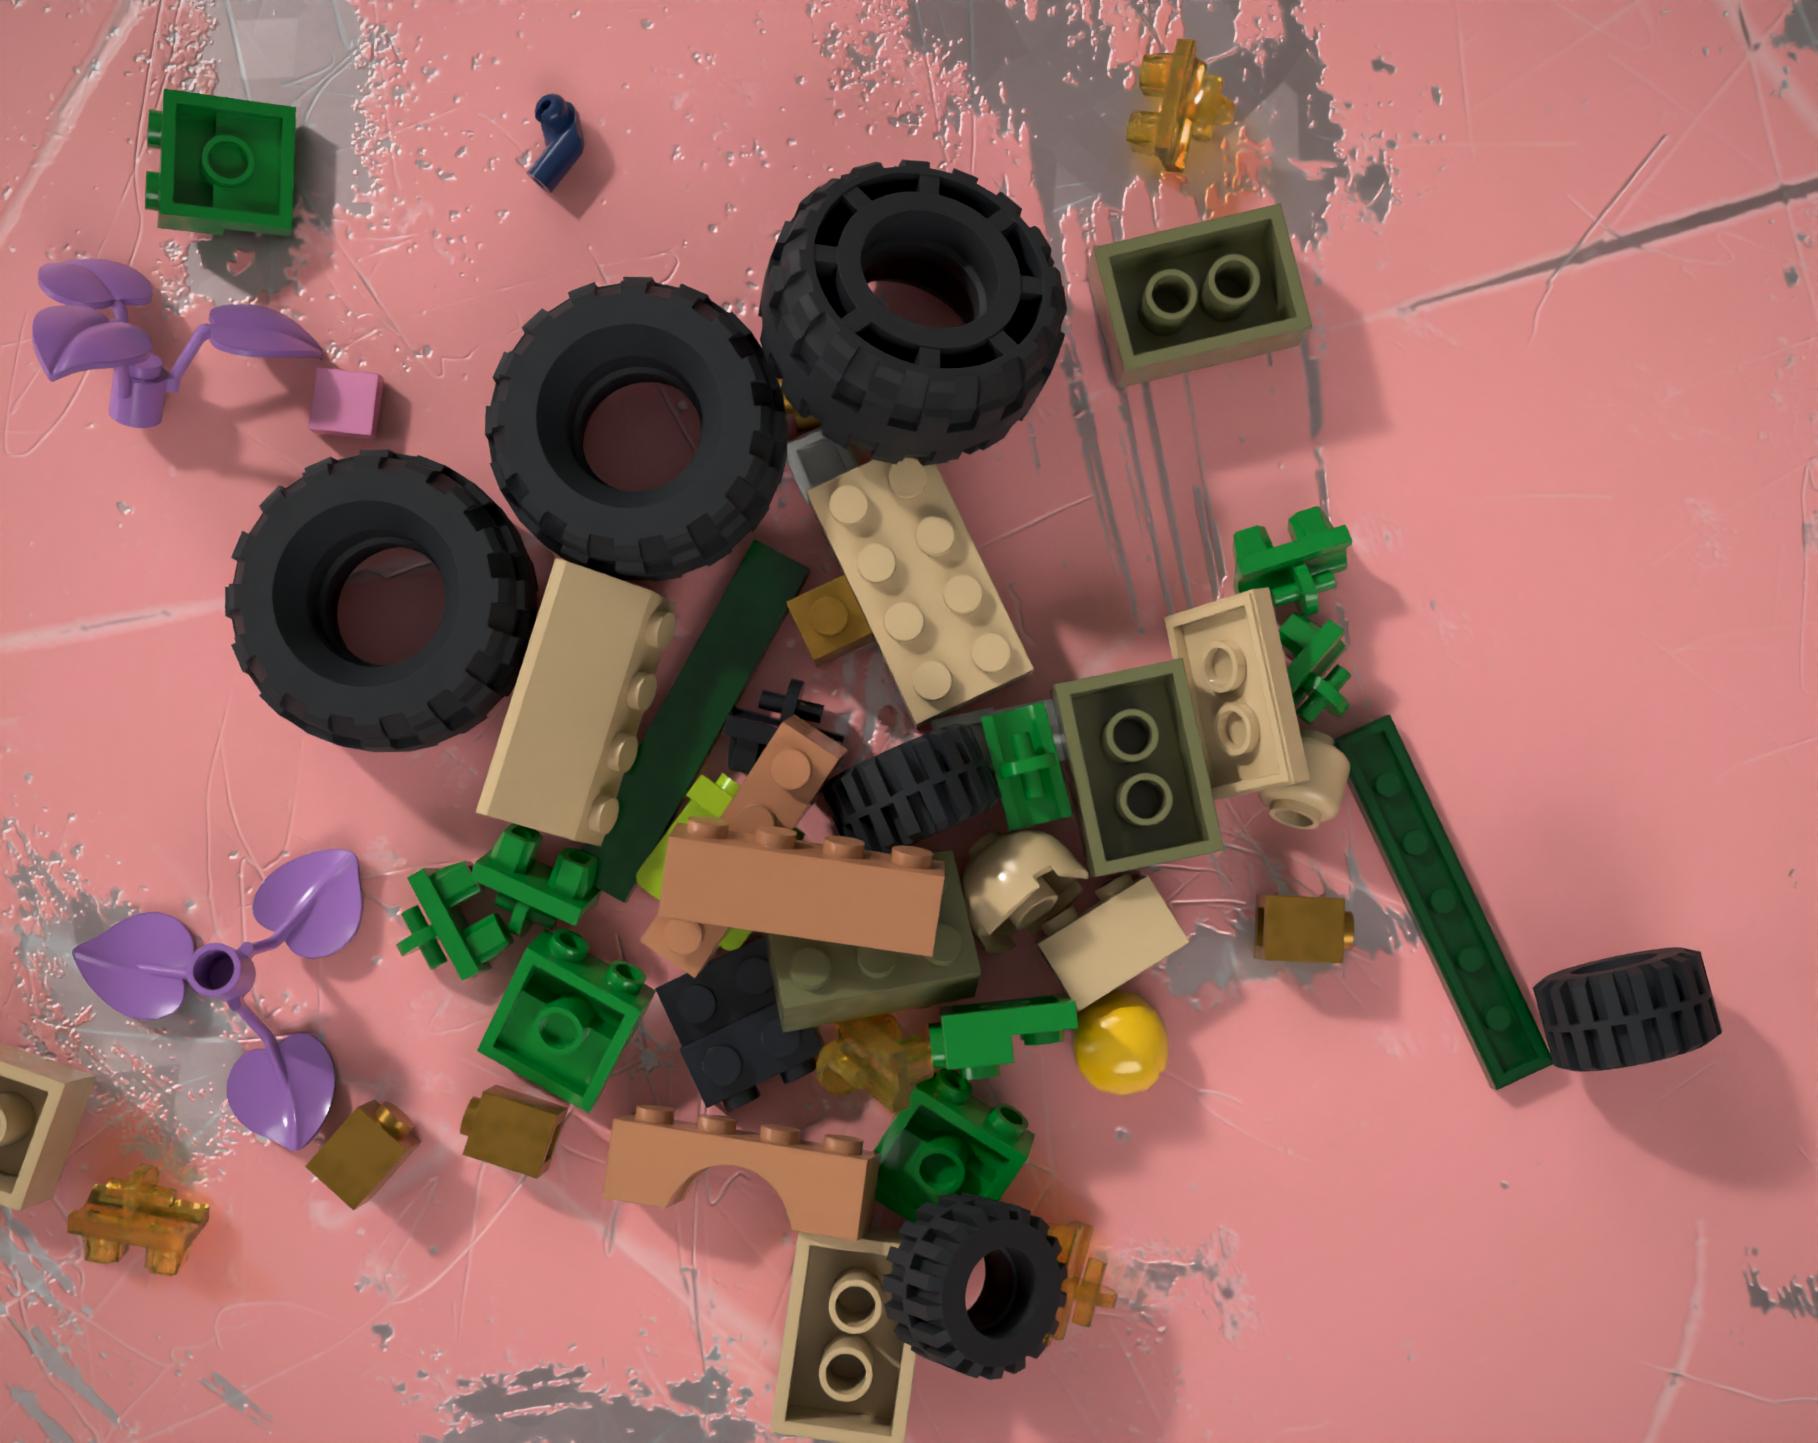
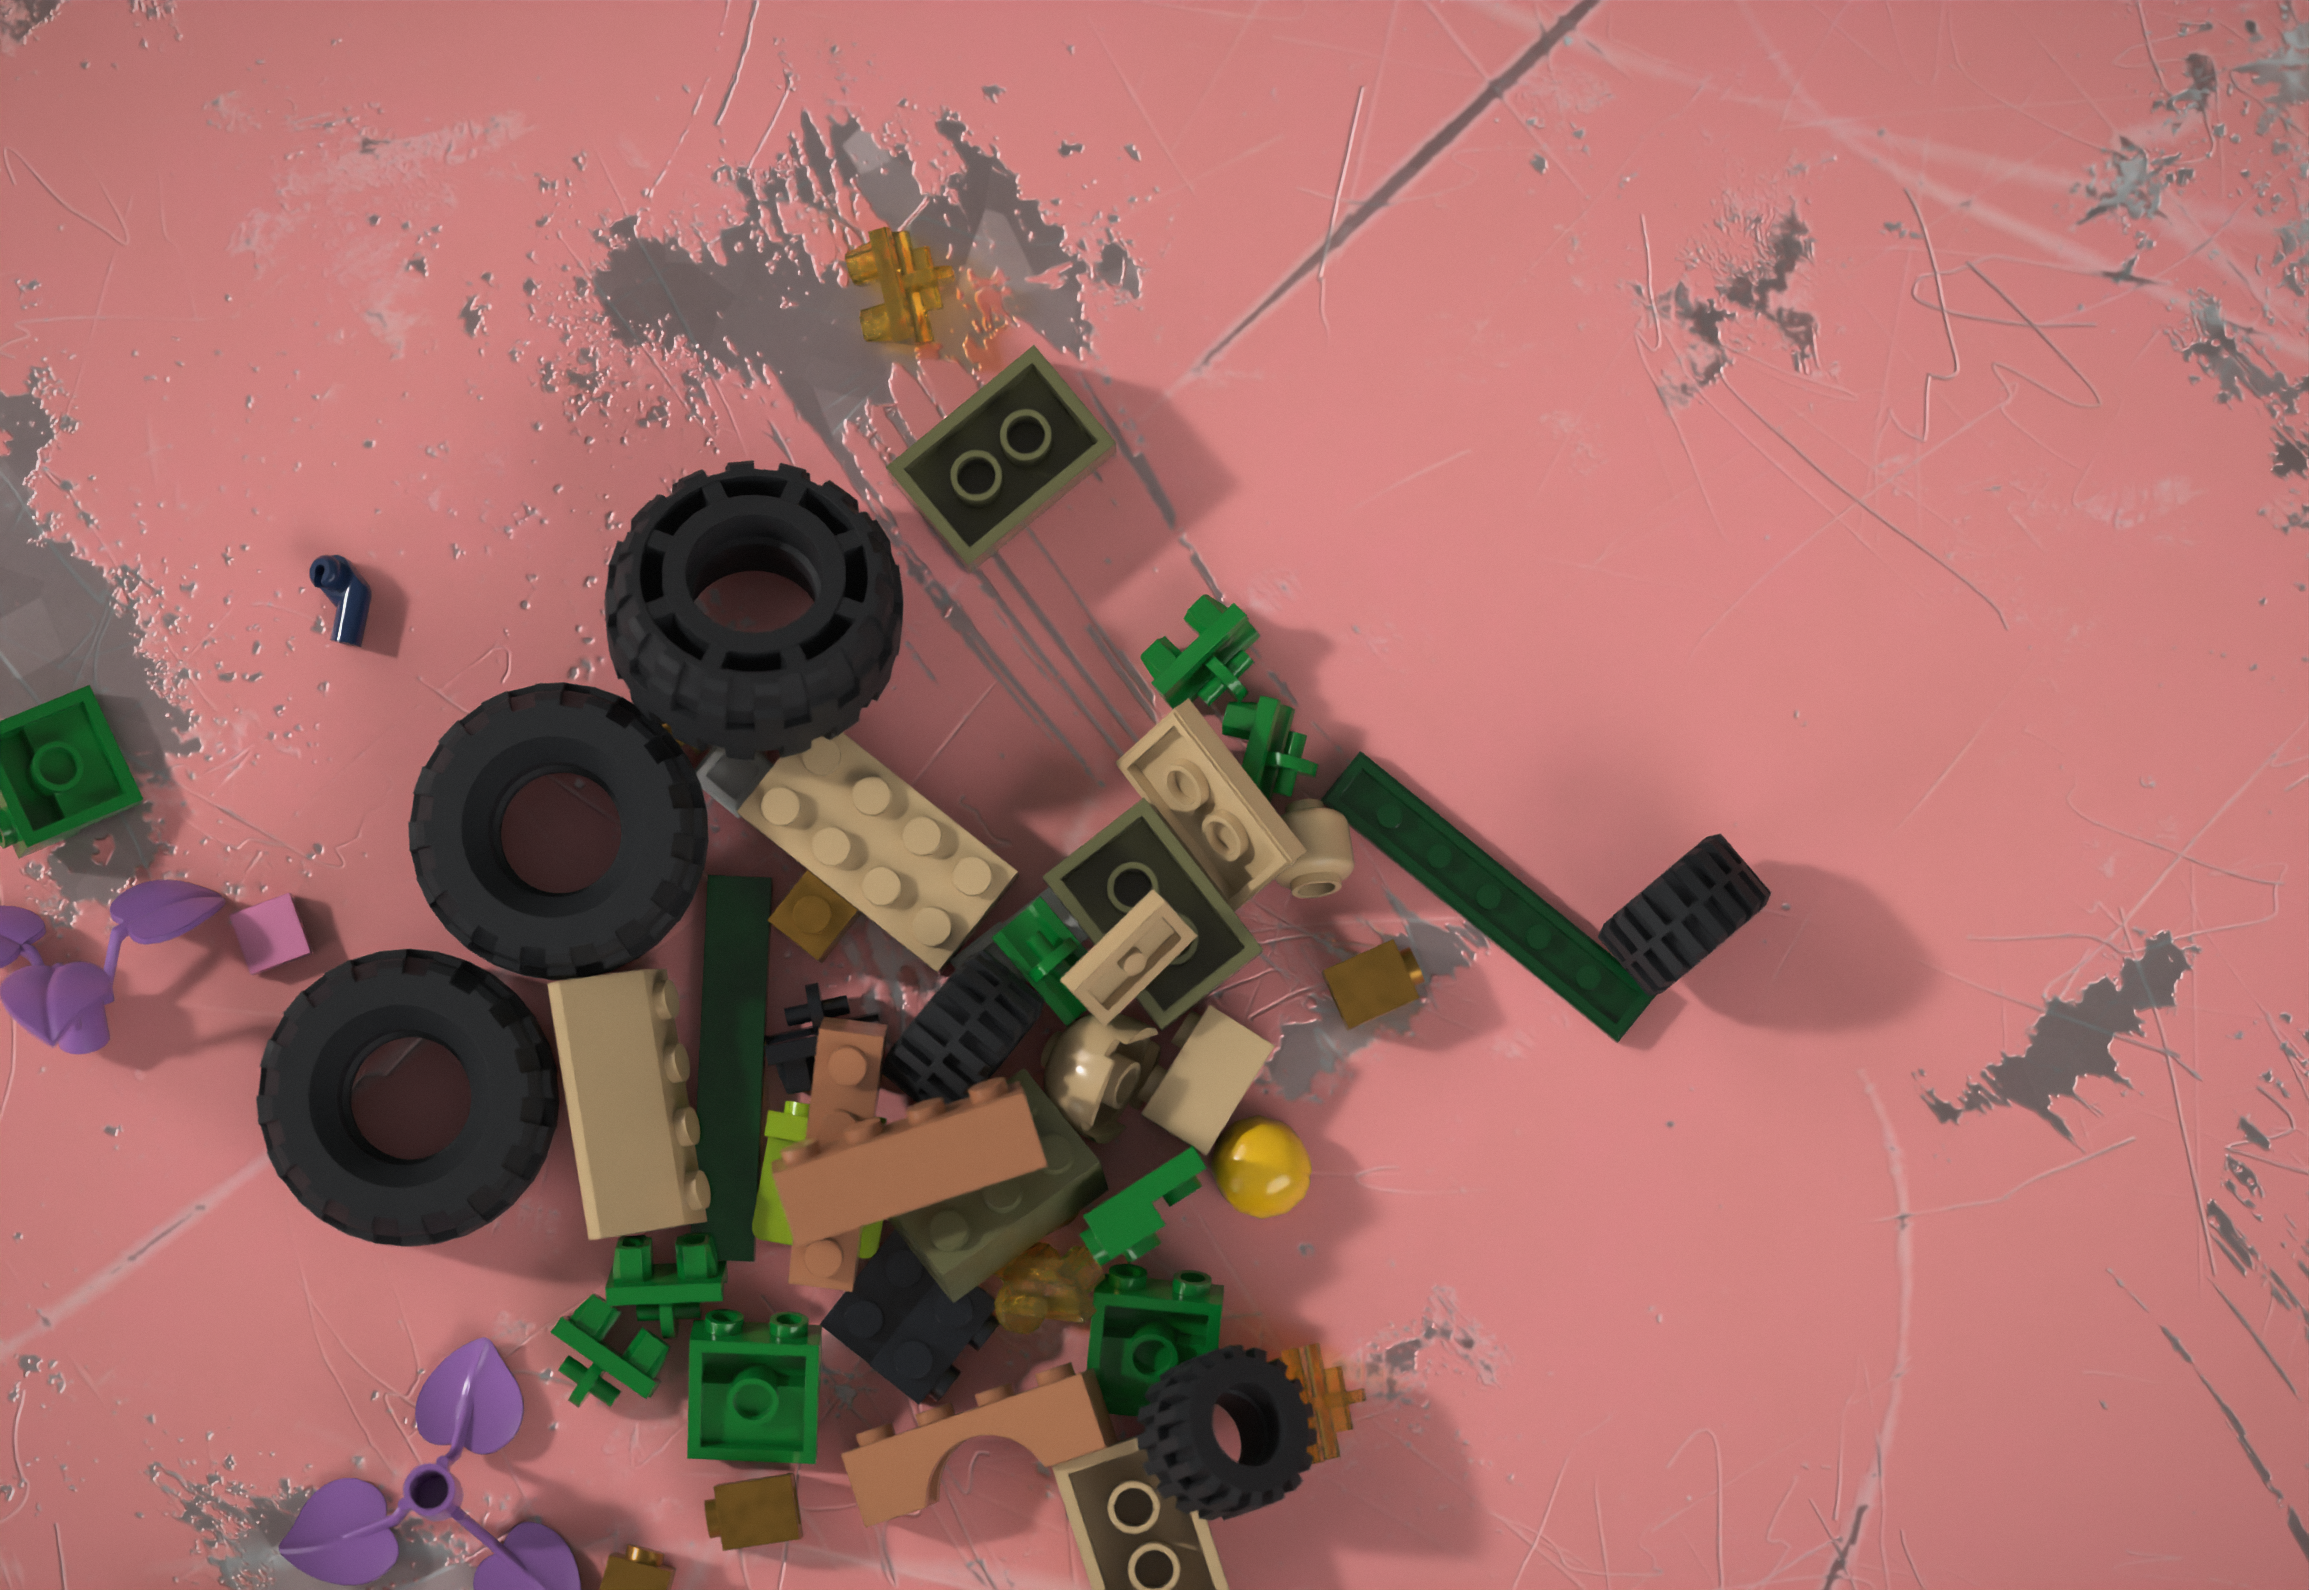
camera: 25 degrees left, 0 degrees up
none -> tan plate [1060,889,1197,1027]

